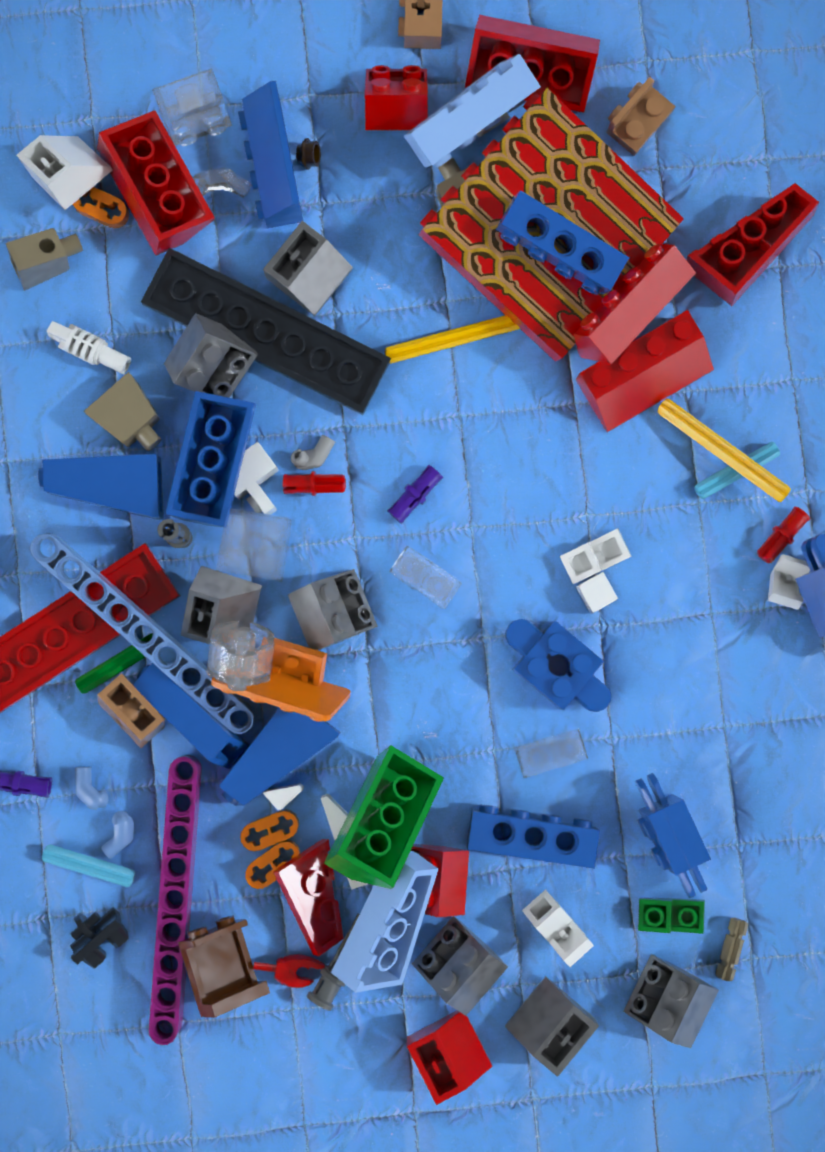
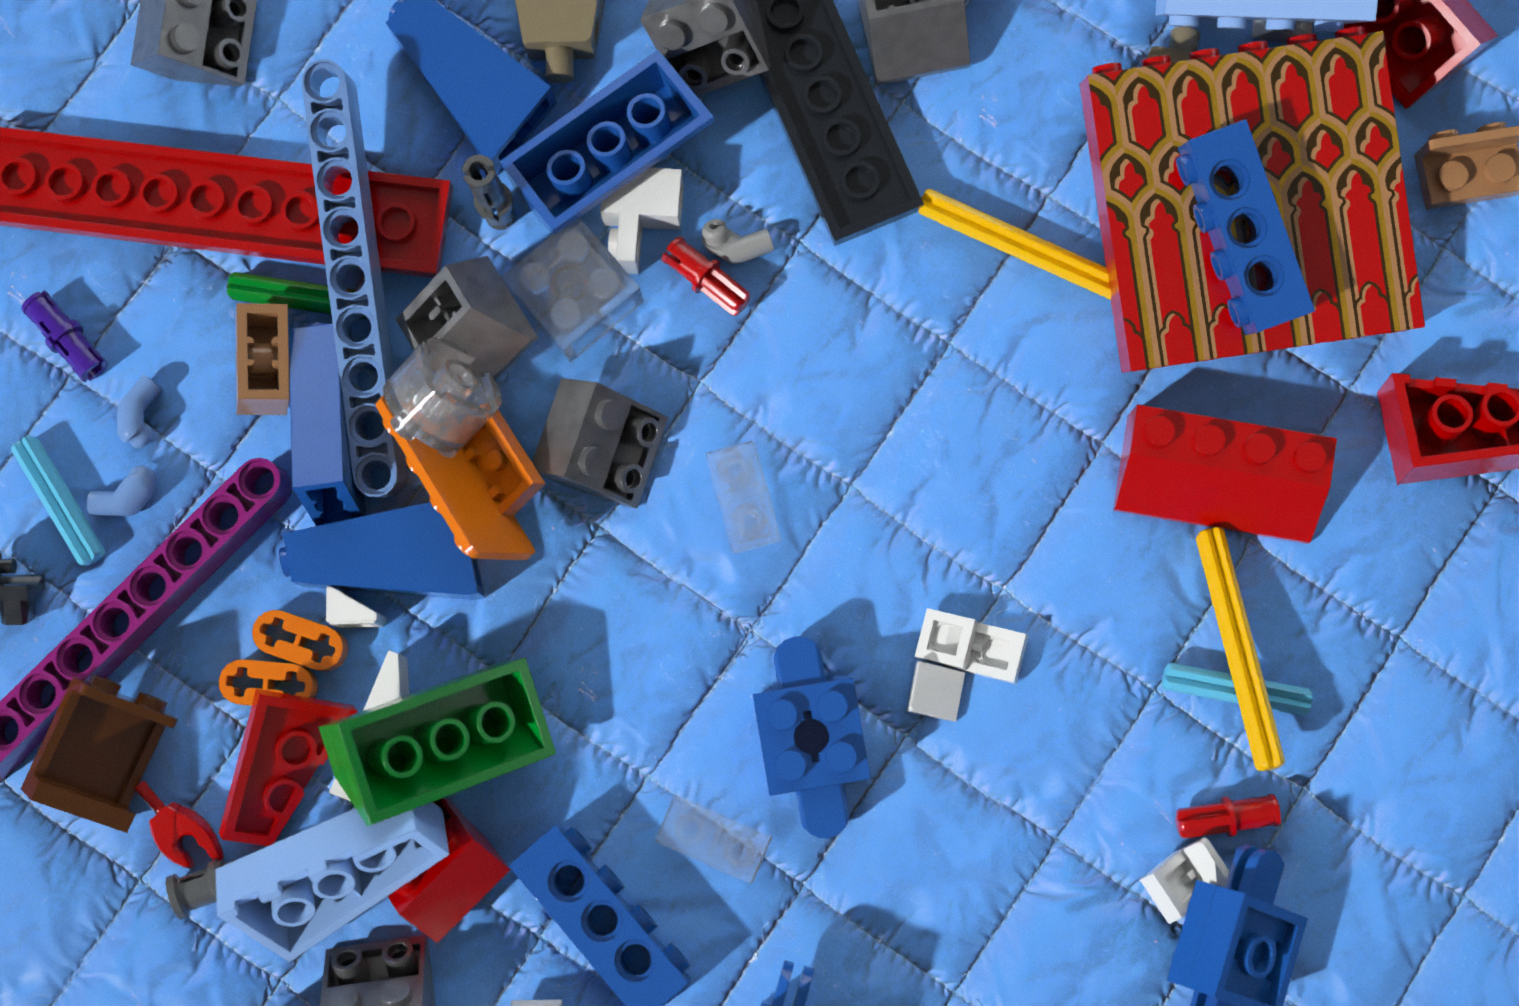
camera: 50 degrees right, 5 degrees down
dark purple pin [387,465,443,524] -> none
slope [574,244,696,364] -> none

